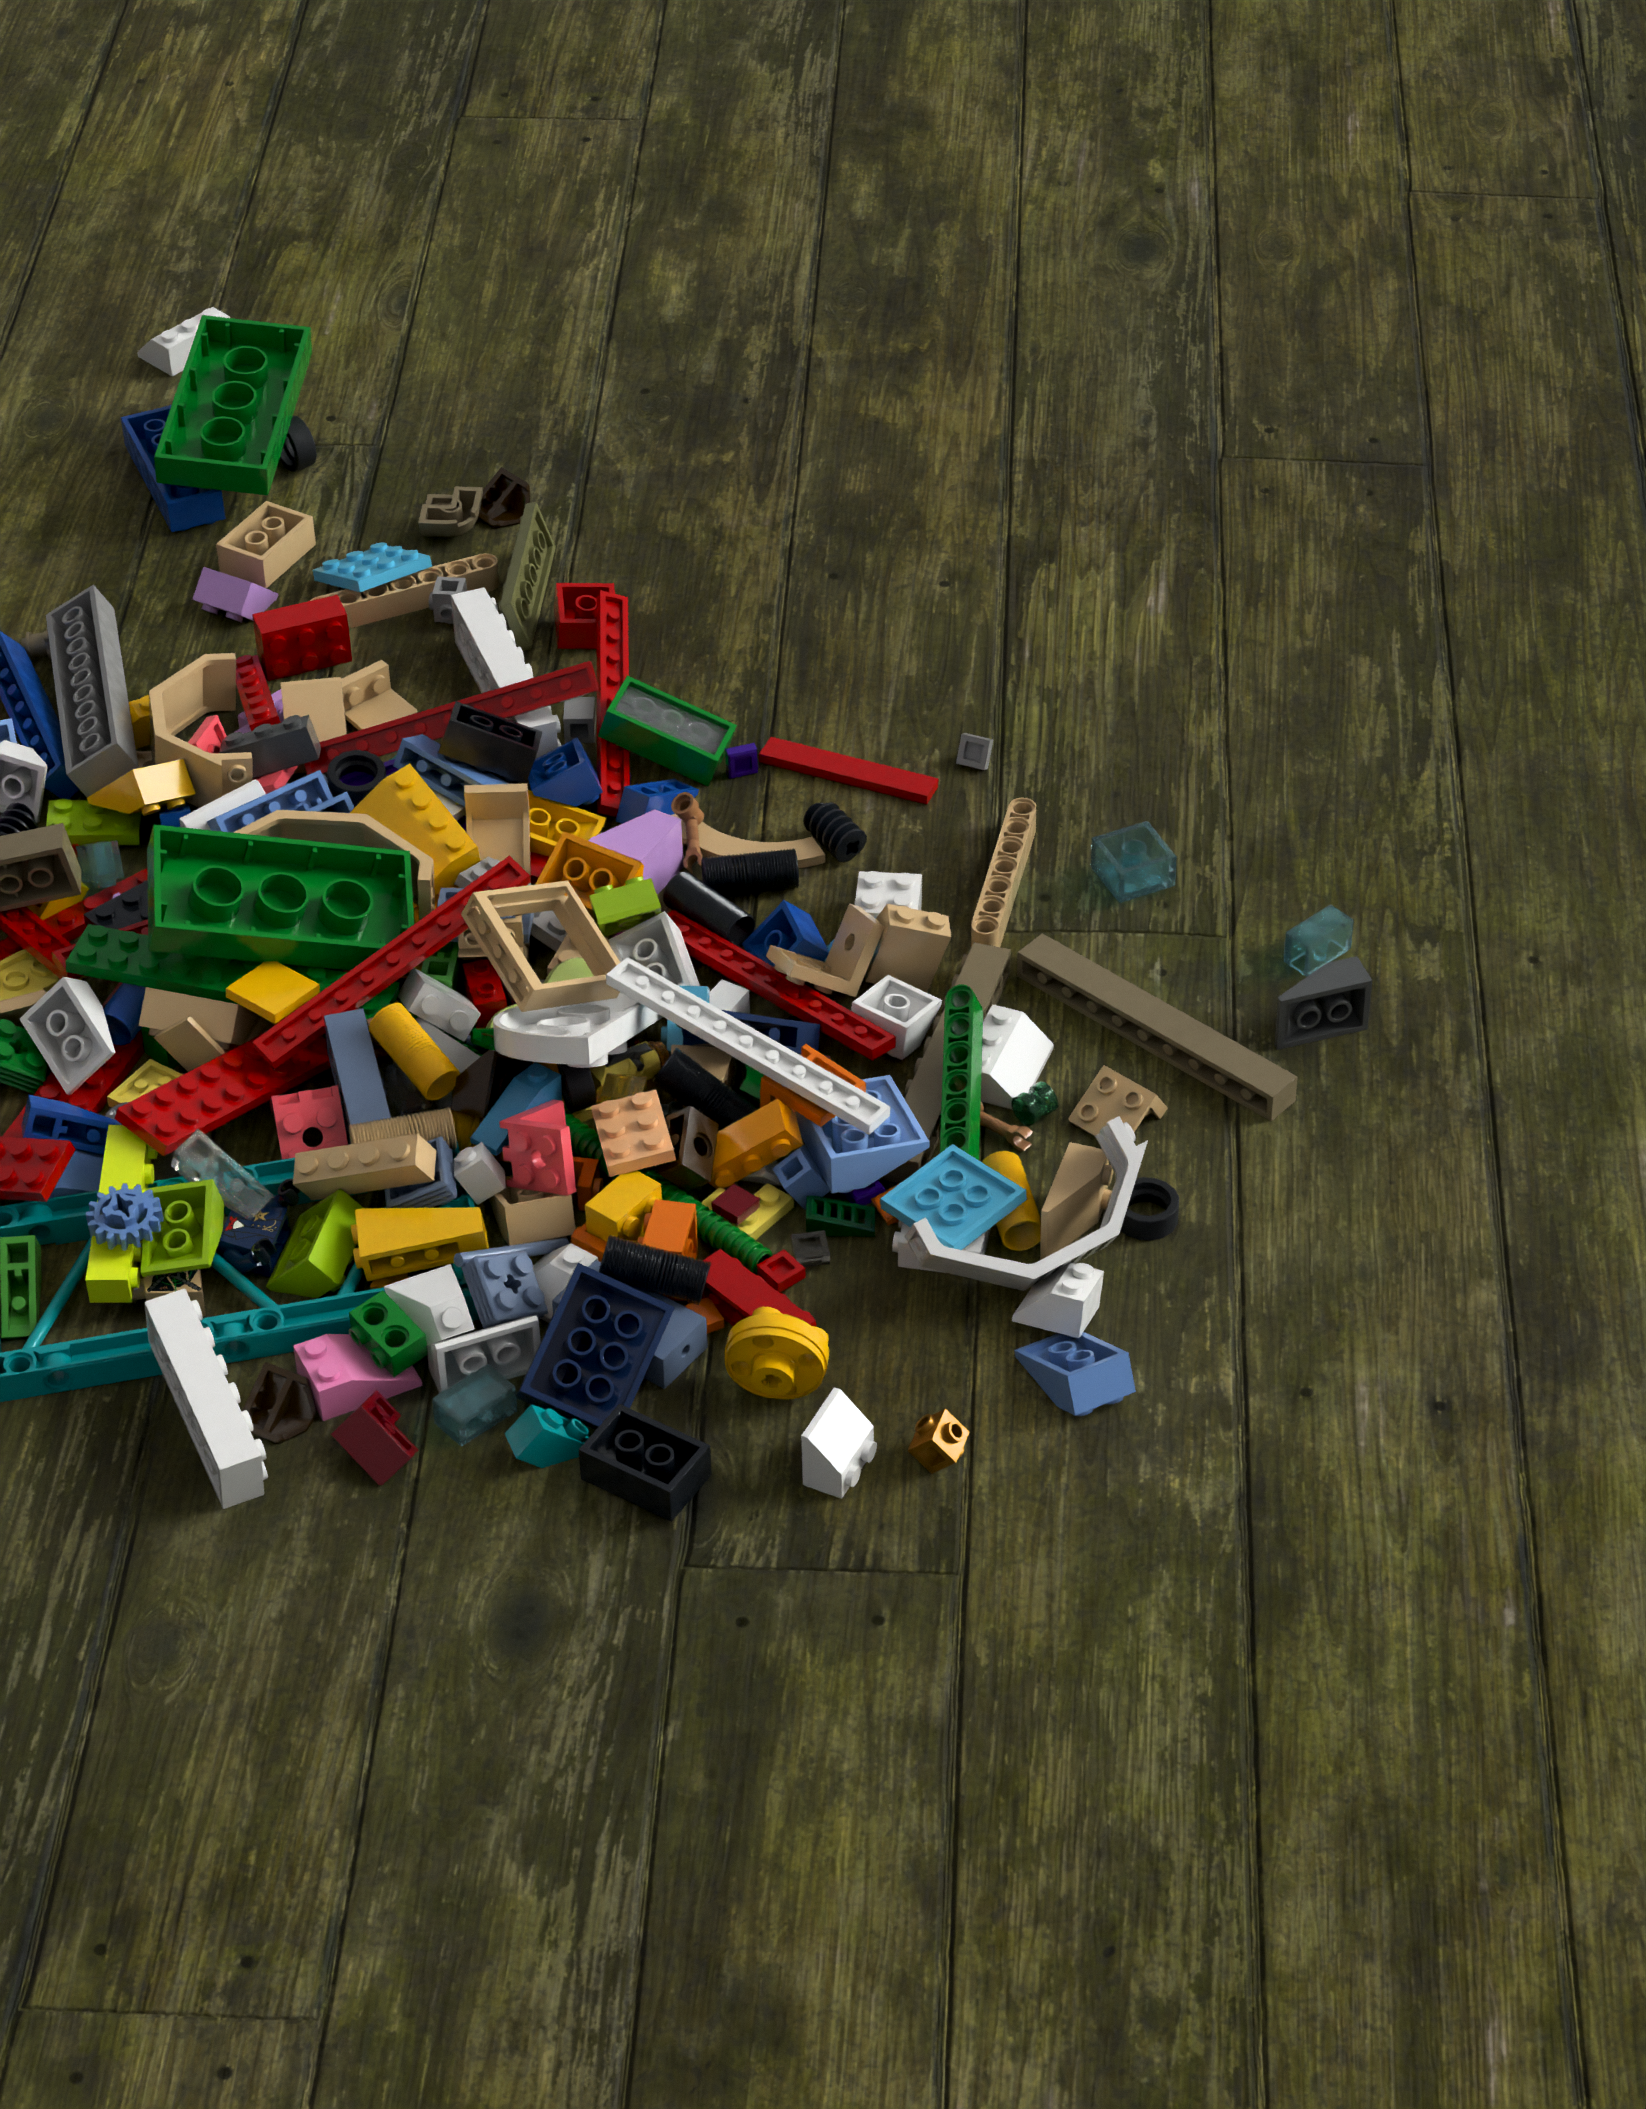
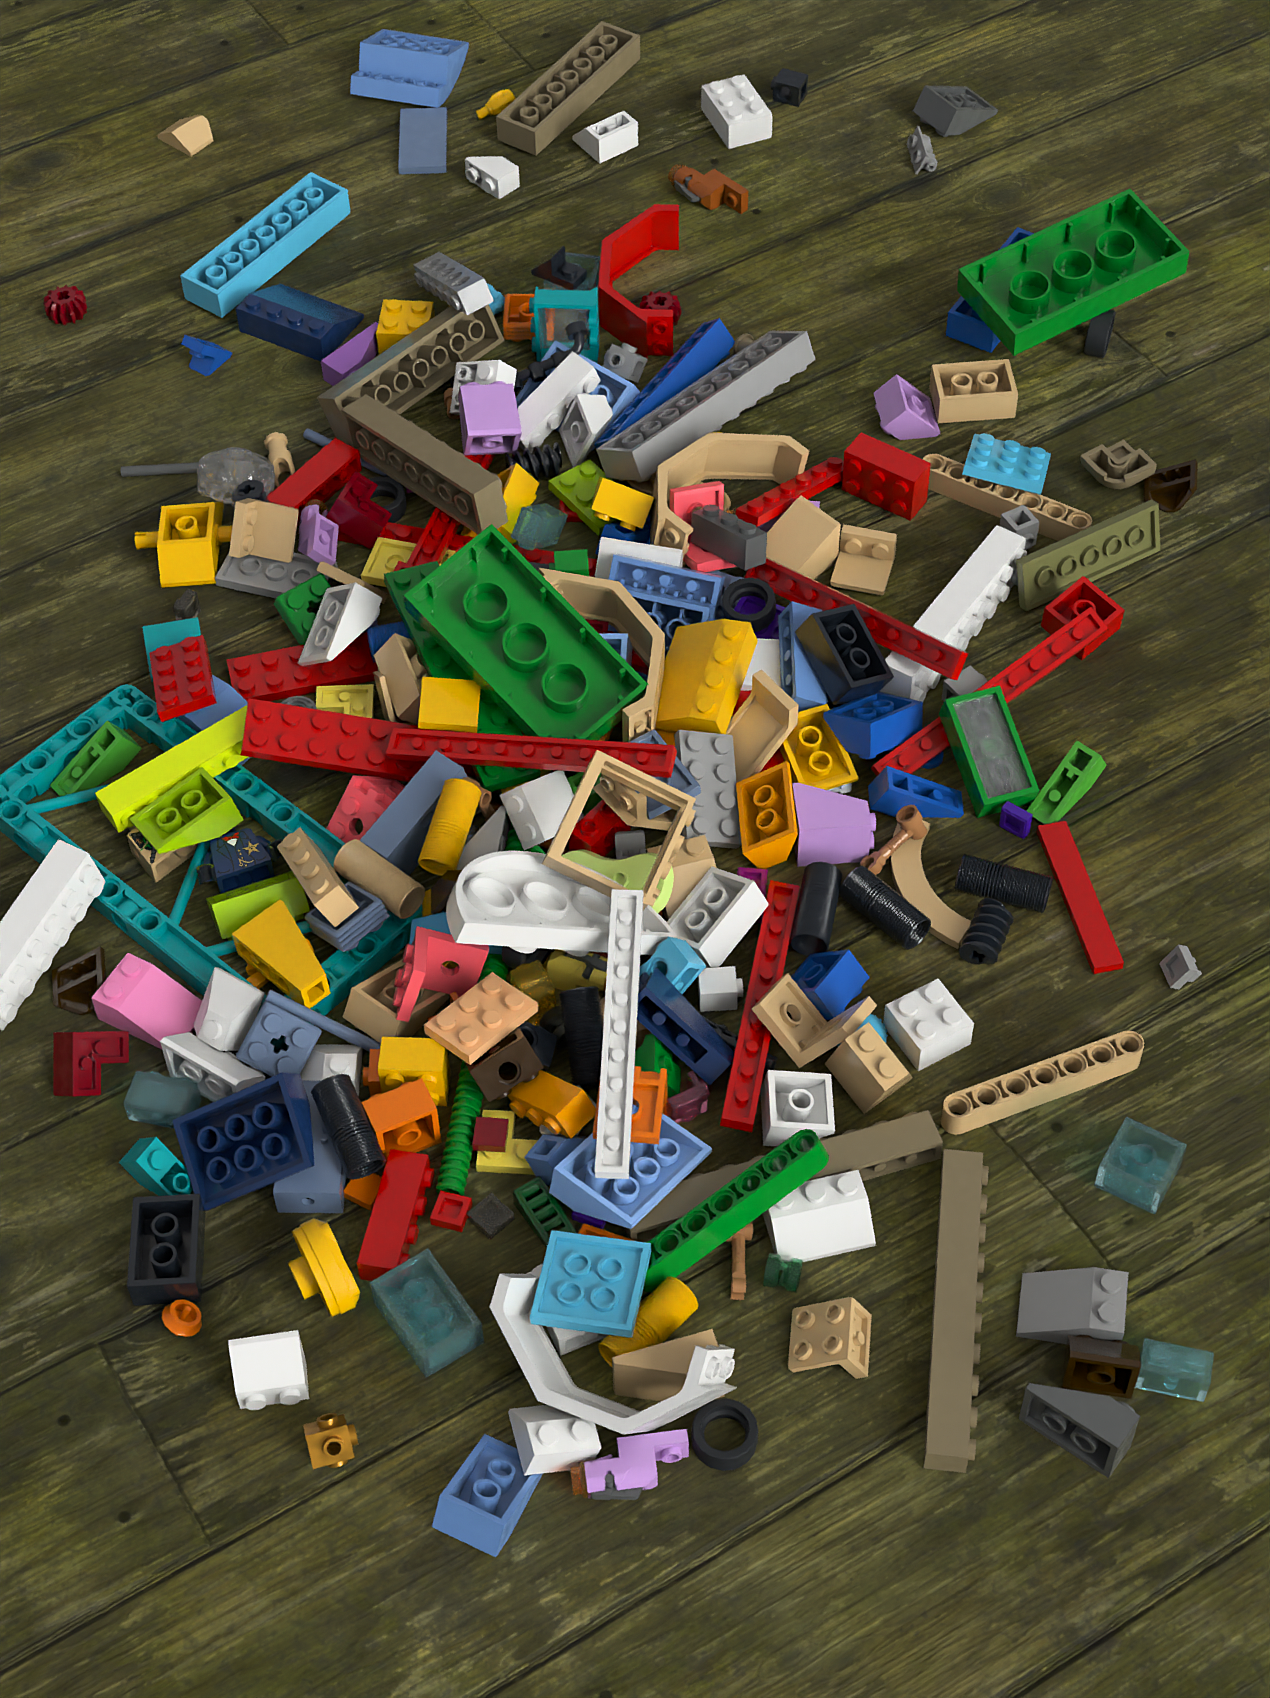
camera: 55 degrees right, 10 degrees up
blue slope [21,1095,122,1154] -> none
medium blue gear [86,1183,164,1251] -> none
white slope [137,307,230,376] -> none
clear slope [171,1129,274,1221] -> none
green brick [349,1290,428,1377] -> none
white brick [454,1142,506,1205] -> none
lime slope [589,877,661,937] -> none
none -> orange hat [162,1299,202,1337]
none -> clear light blue brick [370,1248,484,1378]
none -> lavender plate [570,1429,689,1500]
none -> black piece [955,854,1053,914]
none -> light grey slope [1016,1267,1129,1344]
none -> bright green slope [1027,741,1107,825]
none -> dark brown slope [1062,1335,1141,1399]

